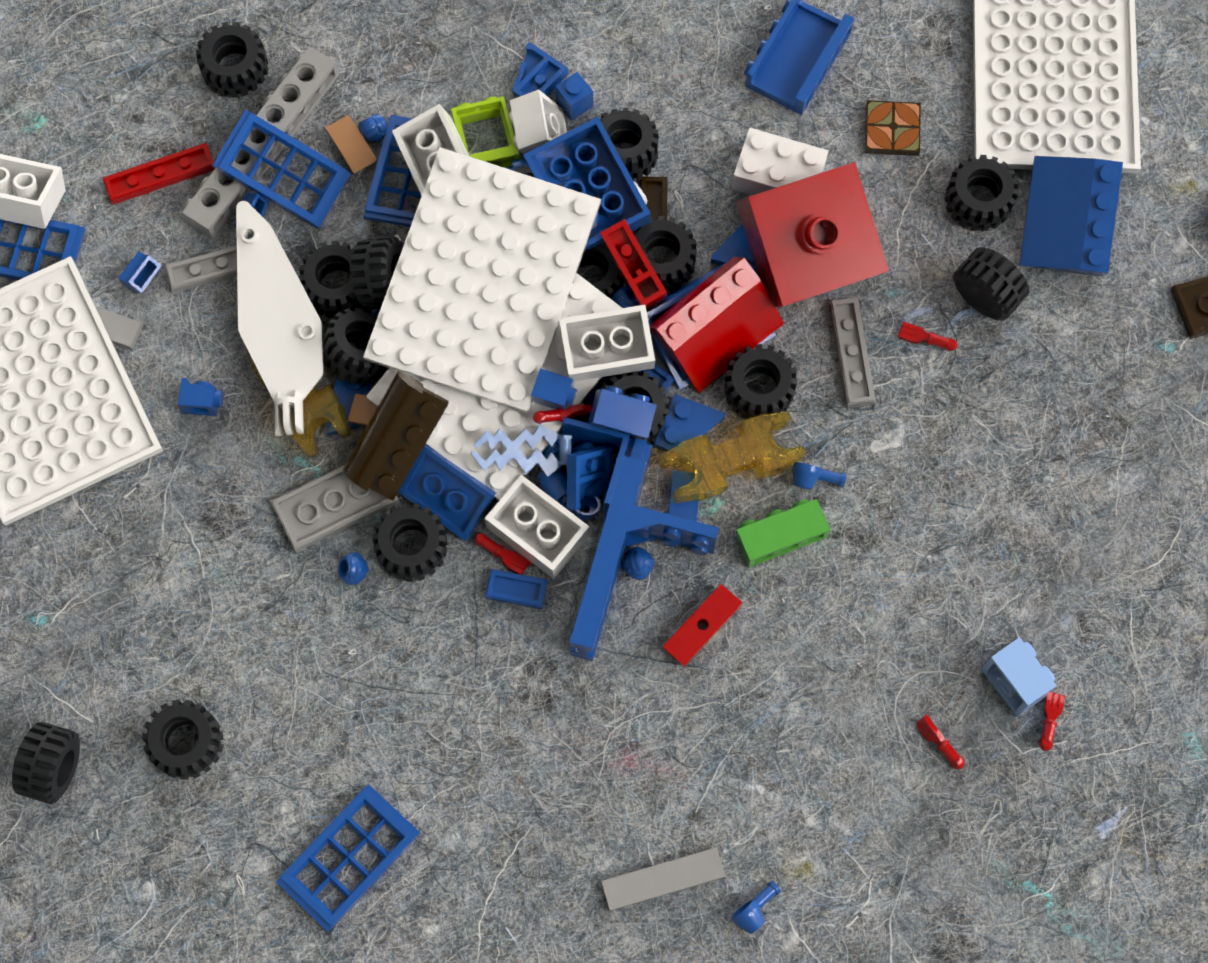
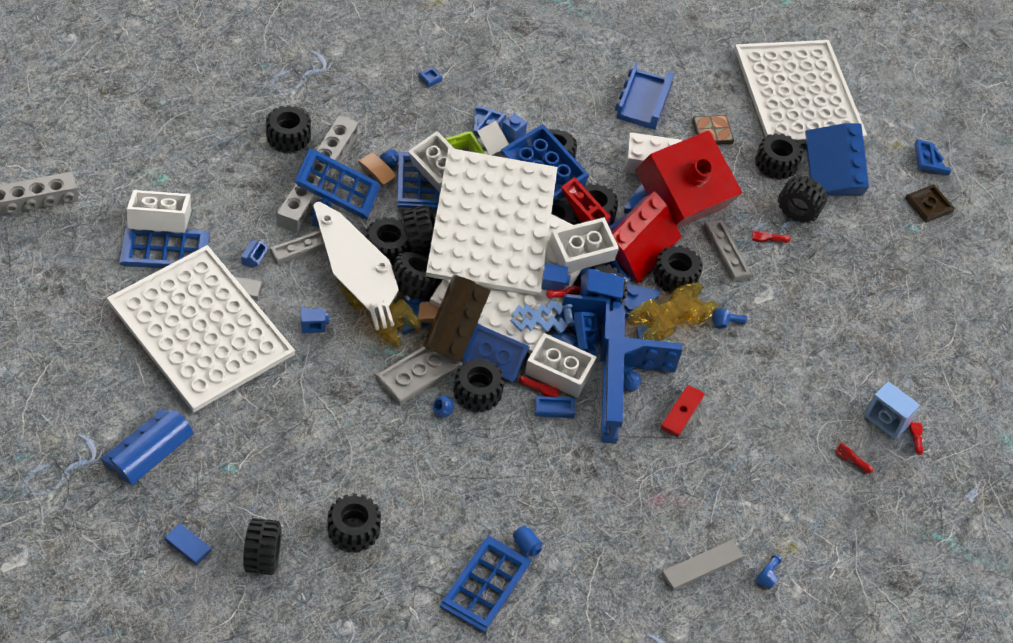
camera: 20 degrees left, 20 degrees down
red tile [103,142,215,205] -> none
bright green brick [735,499,830,568] -> none
none -> blue brick [513,526,543,557]

